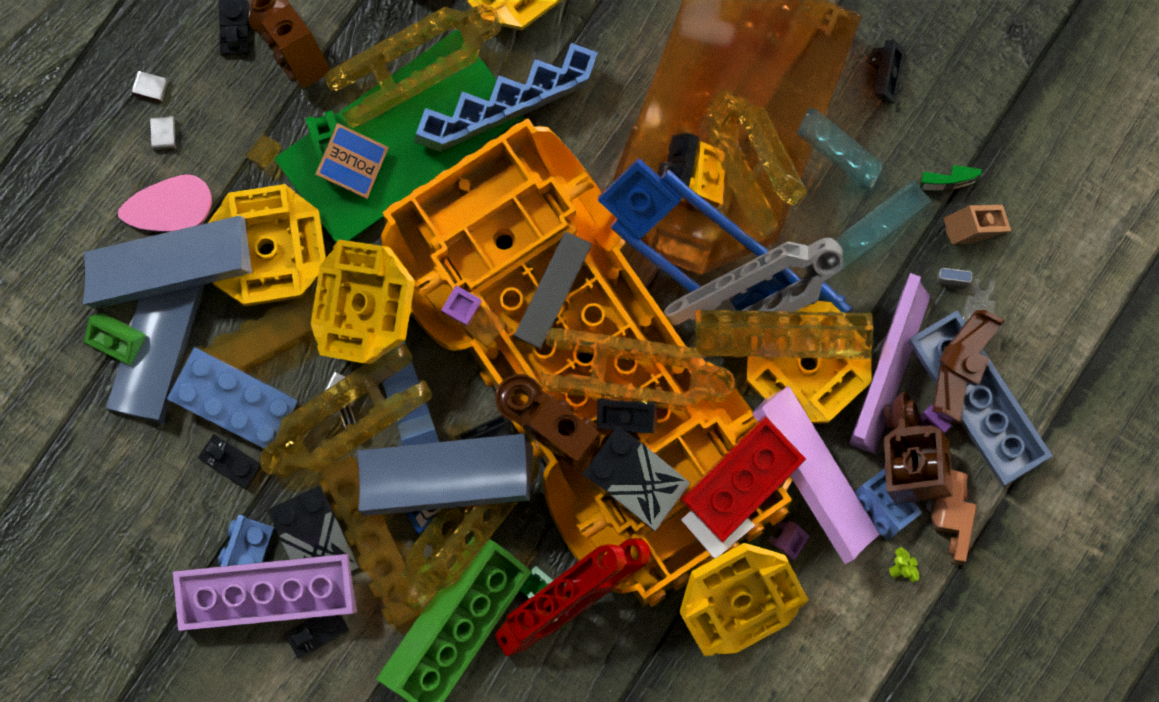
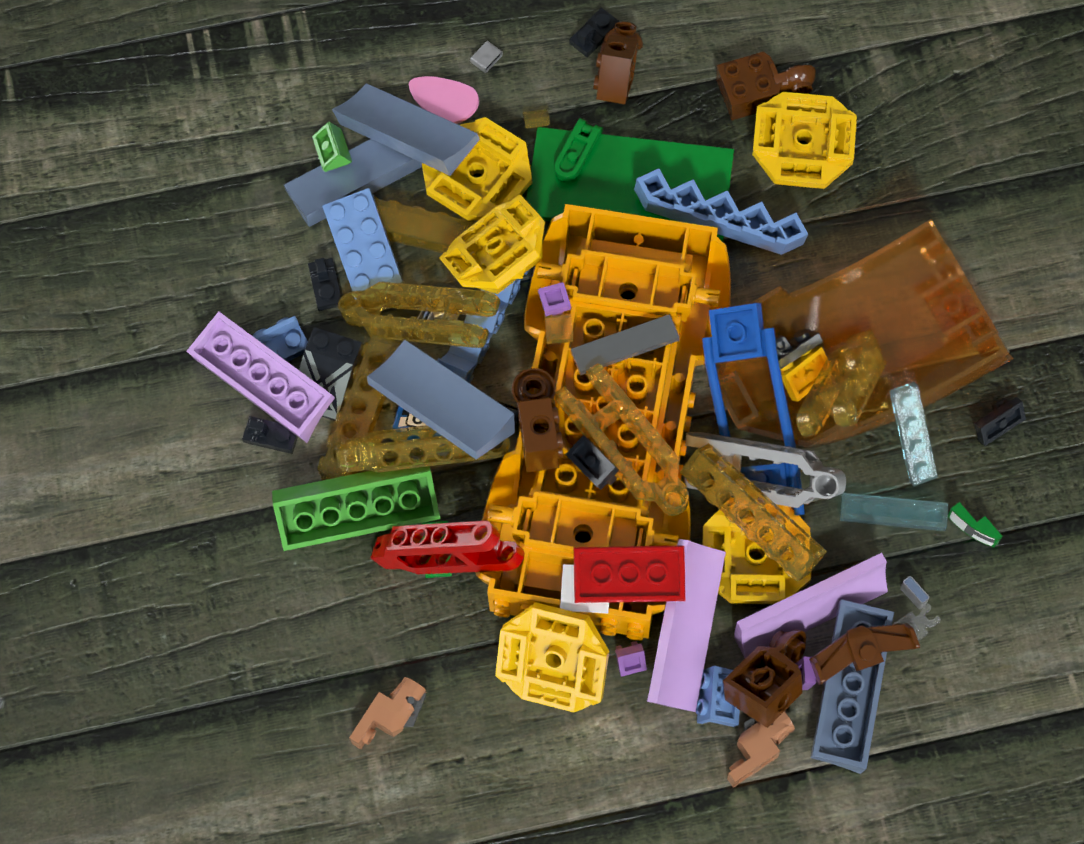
camera: 45 degrees right, 10 degrees down
flat silver piece [131,71,169,102] -> none
piece [315,123,389,199] -> none
clear yellow piece [324,4,502,128] -> none
black slope [582,426,690,531] -> none
blue pin [818,282,853,317] -> none
lime plant [889,547,920,583] -> none
medium nougat slope [943,205,1011,245] -> none

